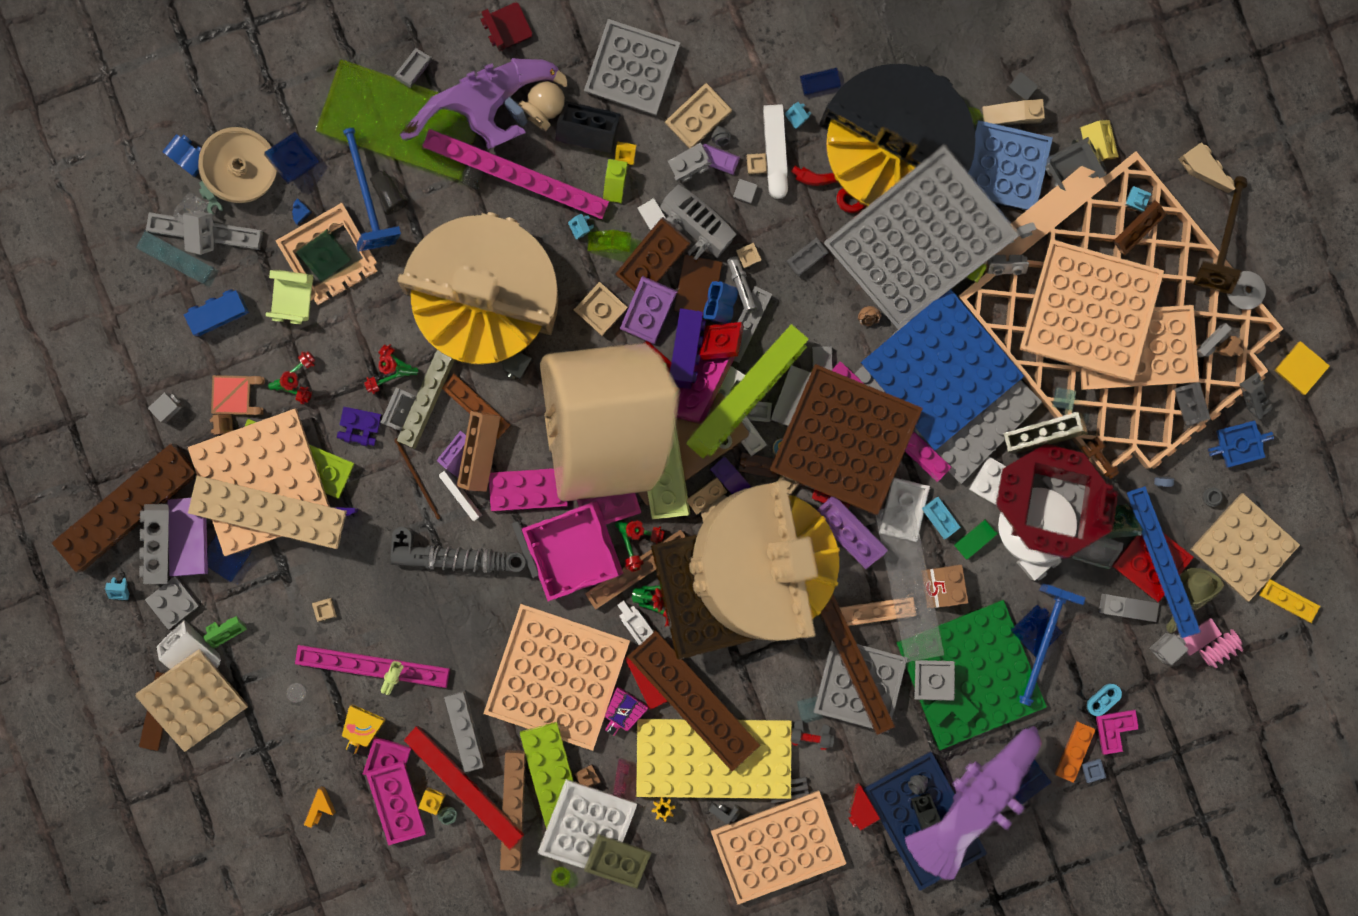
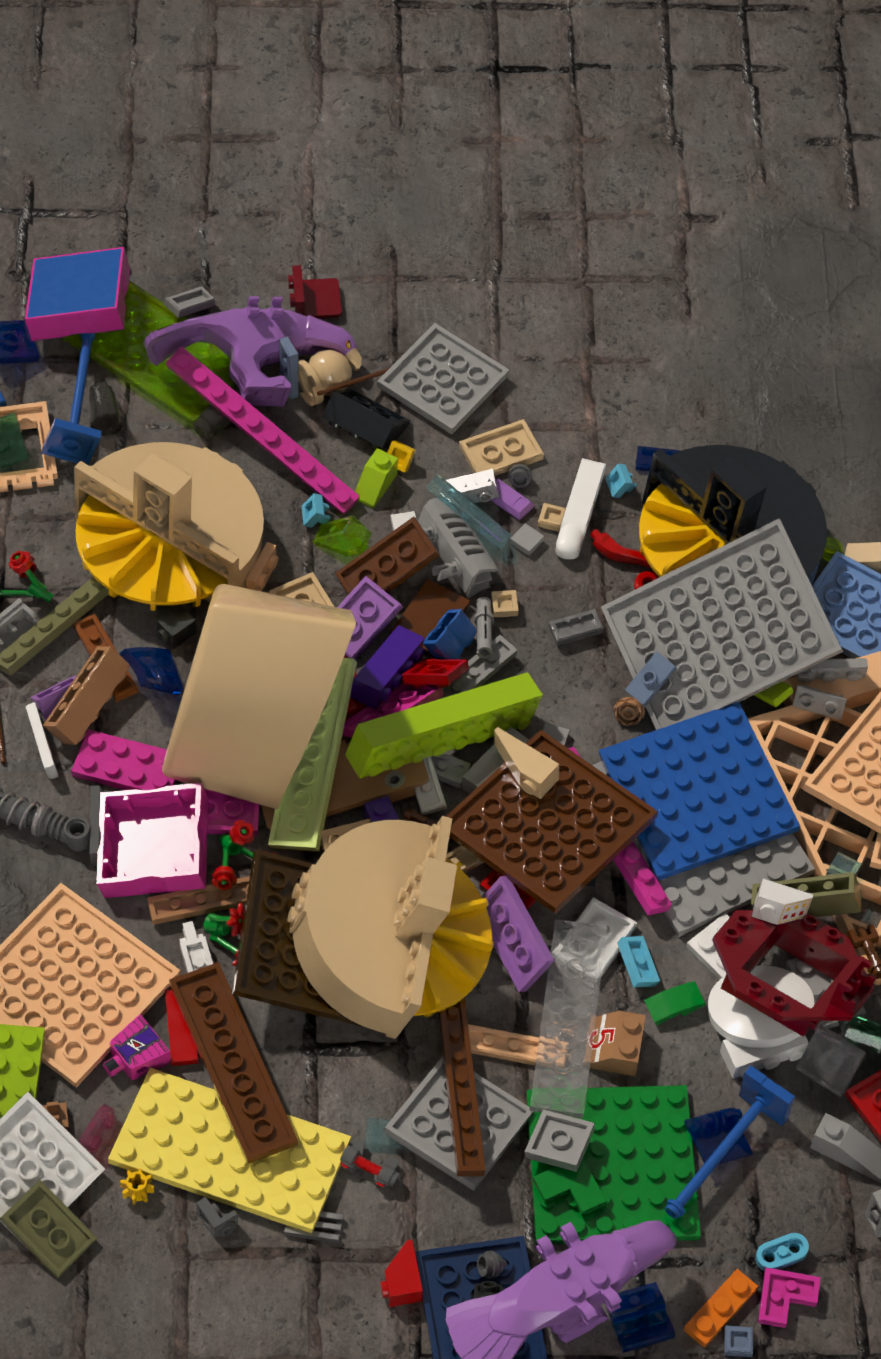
camera: 15 degrees right, 30 degrees down
light nougat plate [711,790,846,904] -> none
none -> blue tile [25,247,131,341]
none -> clear blue plate [119,647,184,696]
none -> light nougat plate [246,542,278,591]
none -> reddish brown piece [317,368,389,396]
none -> clear light blue tile [426,474,512,549]
none -> tan slope [494,727,559,799]
none -> sand blue plate [625,651,677,706]
none -> white slope [752,879,813,925]

